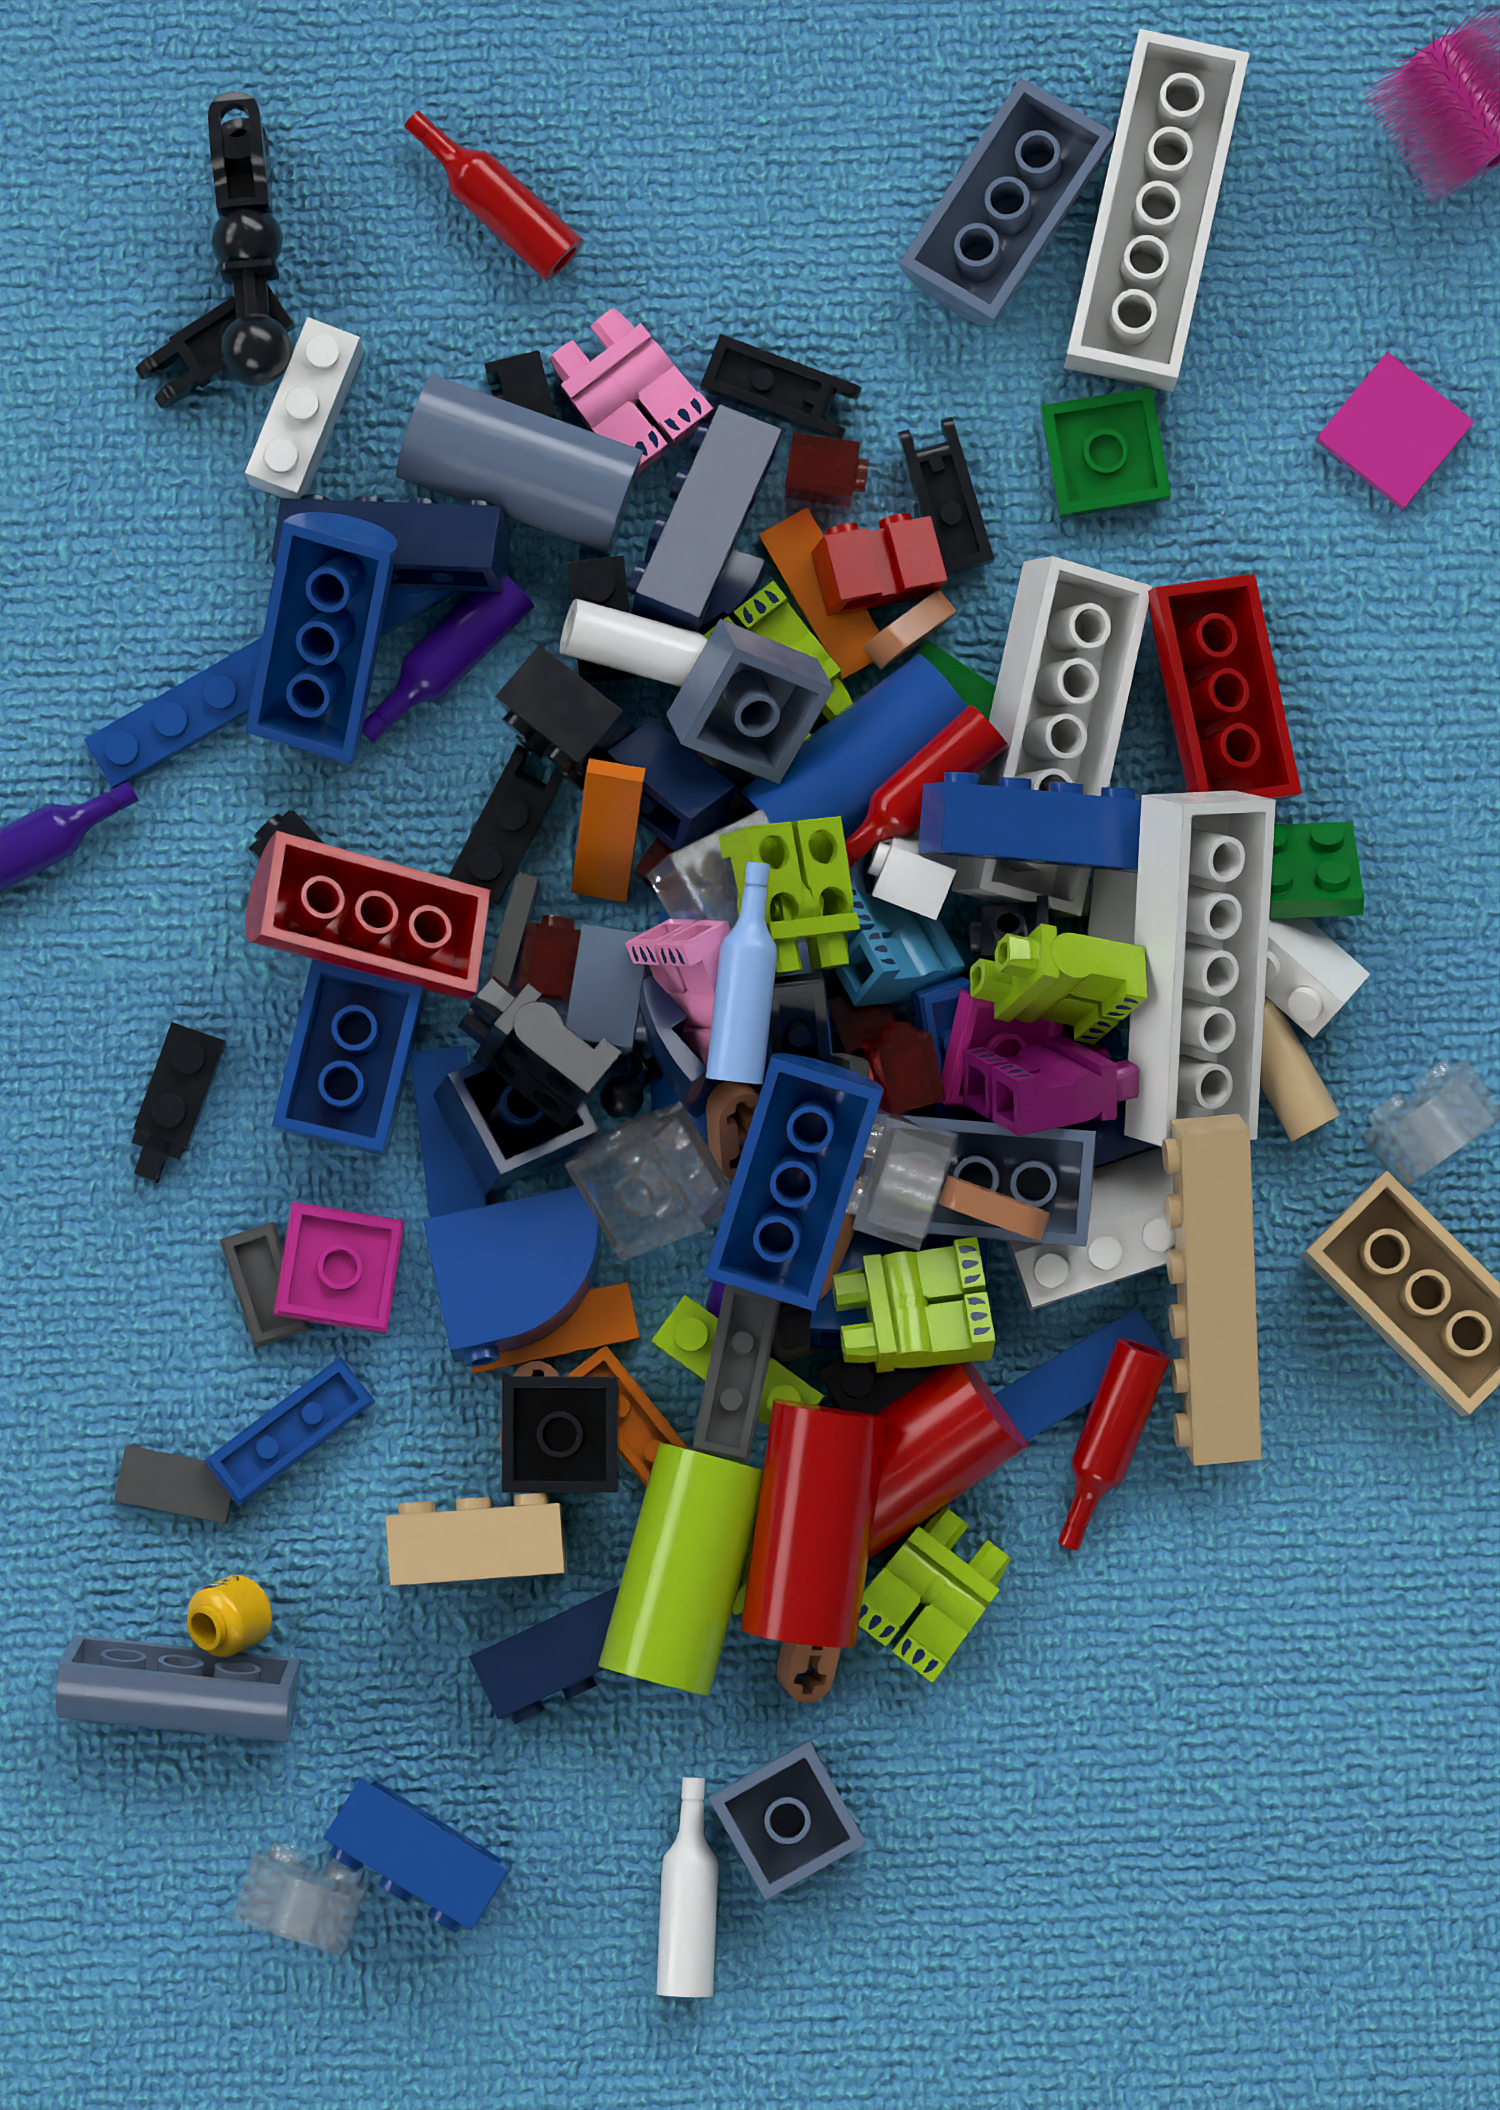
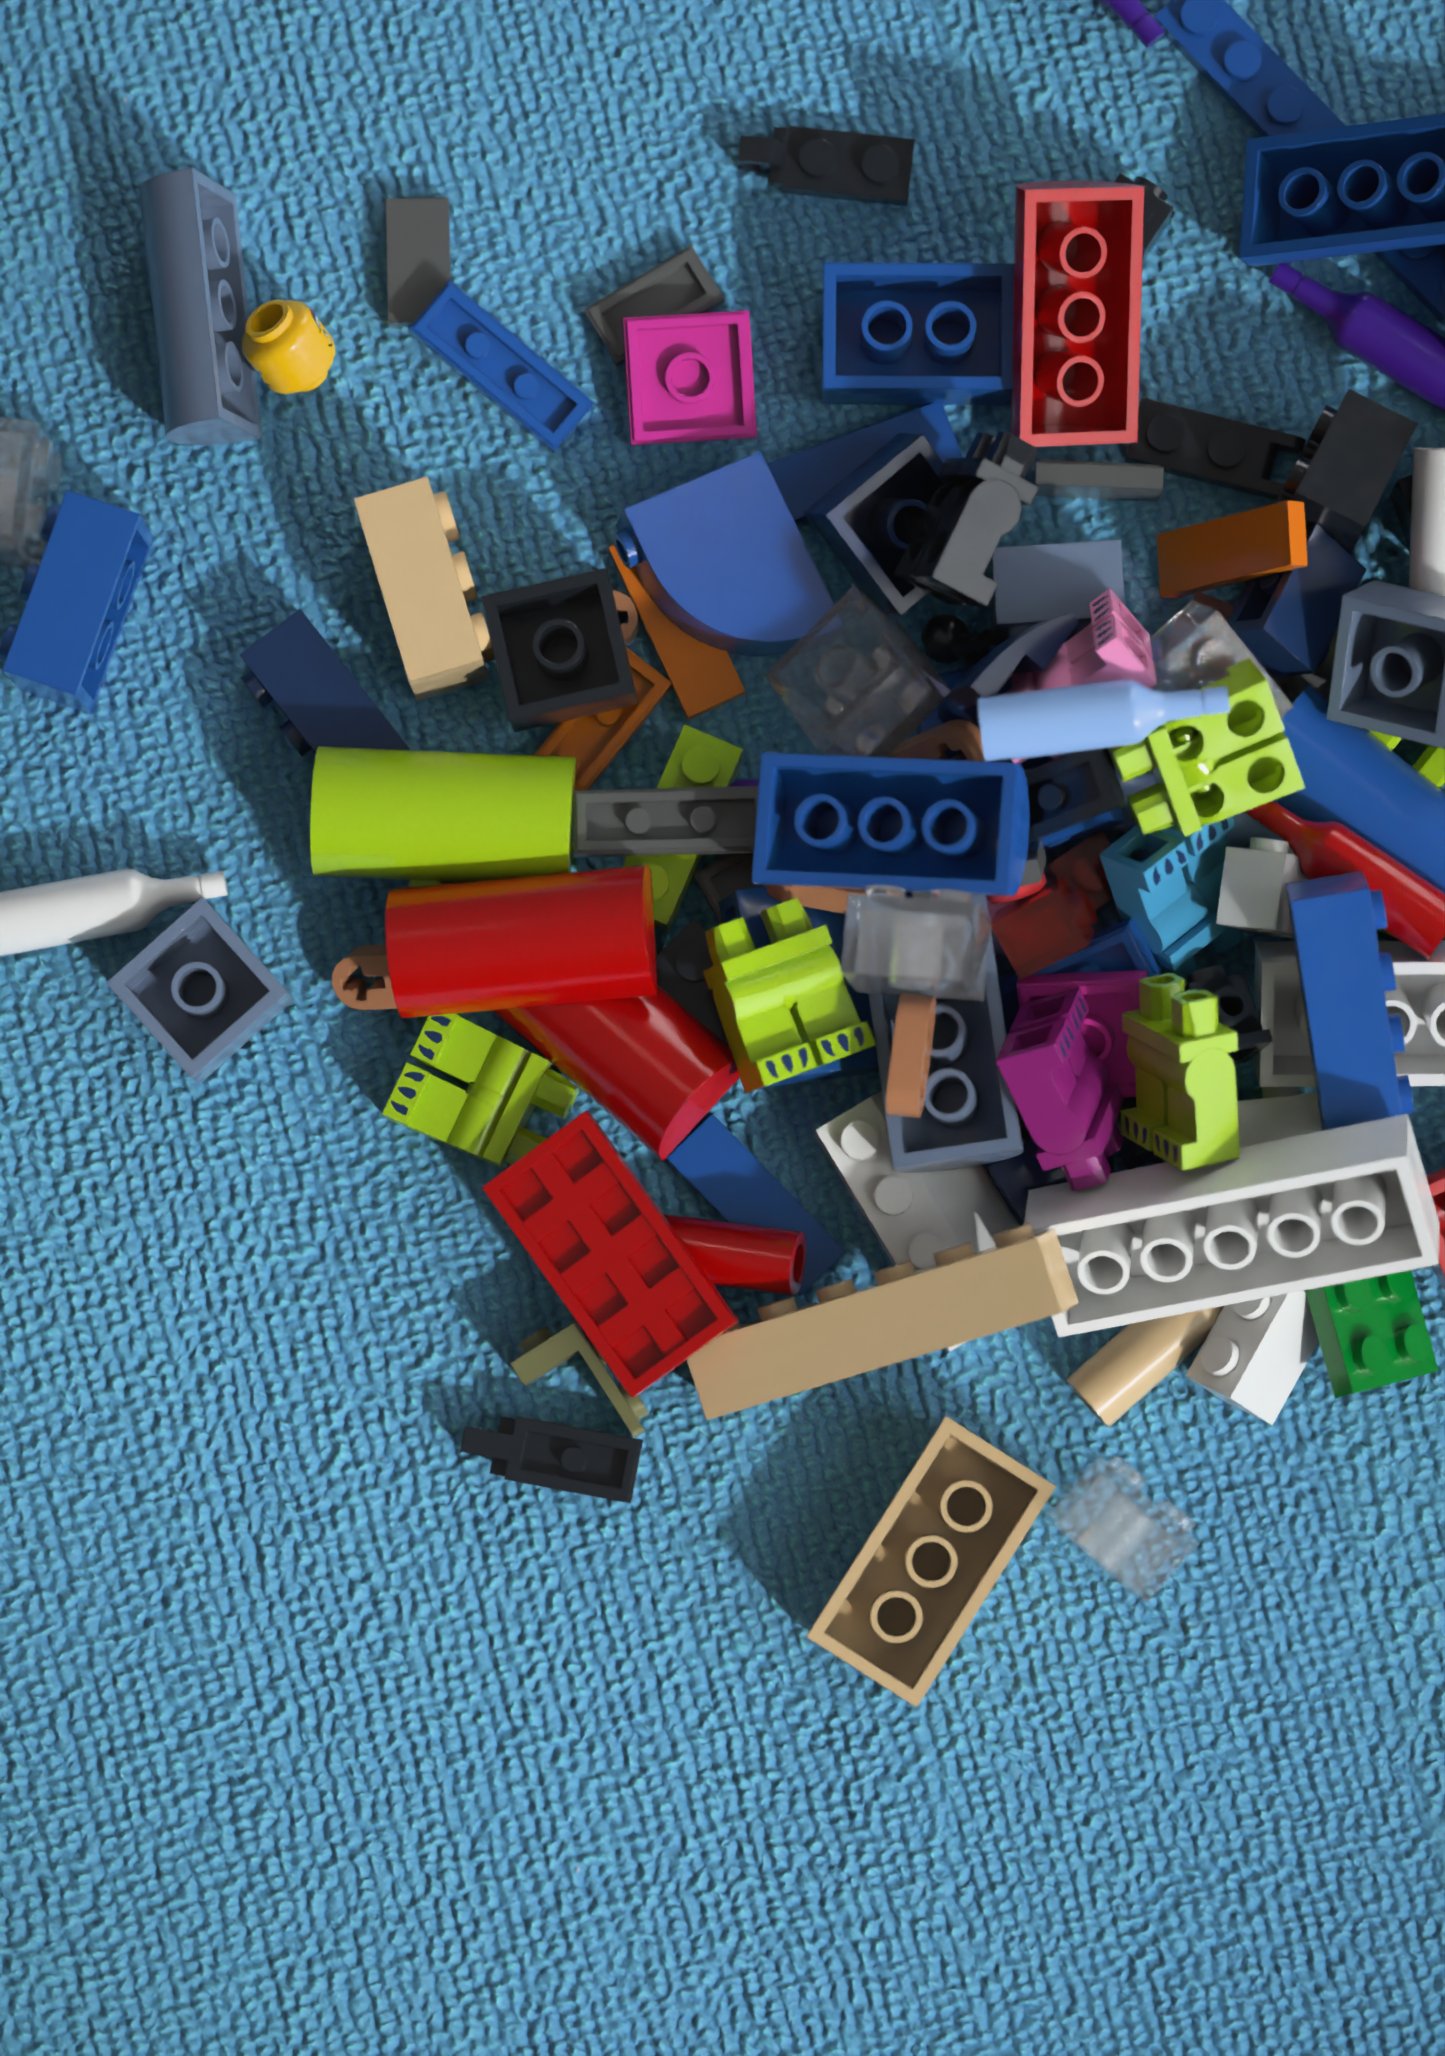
camera: 85 degrees right, 0 degrees up
clear red brick [516,915,581,1003] -> none
none -> black hinge [460,1416,643,1503]
none -> red plate [482,1111,739,1398]
none -> olive bracket [510,1322,649,1438]

